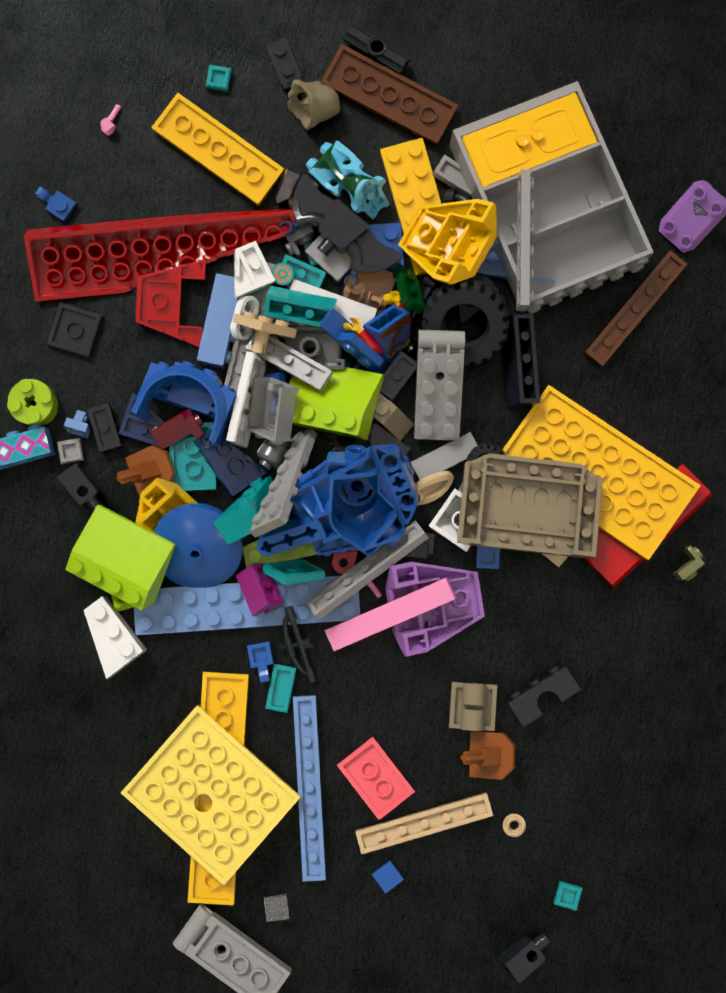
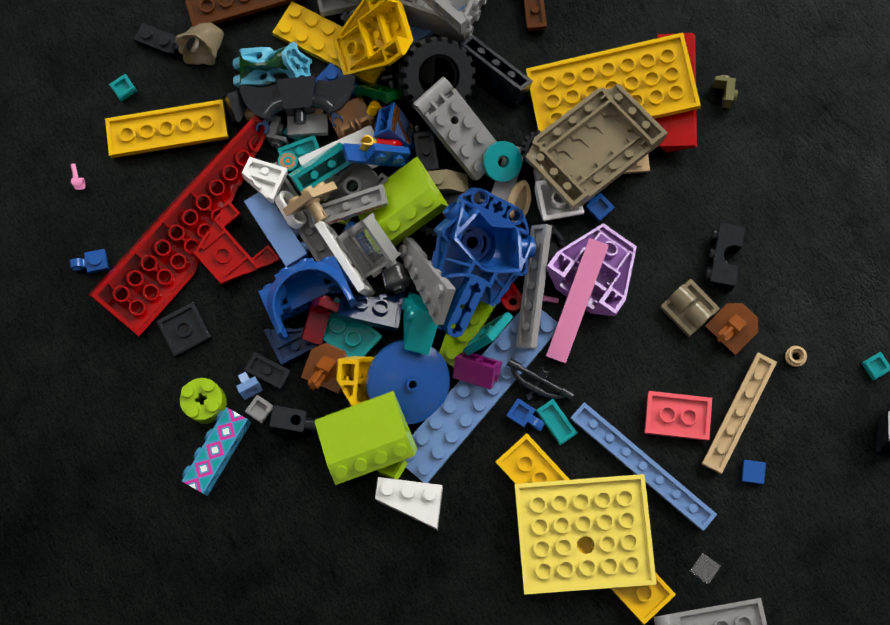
camera: 45 degrees left, 10 degrees down
none -> teal tile [482,141,522,182]

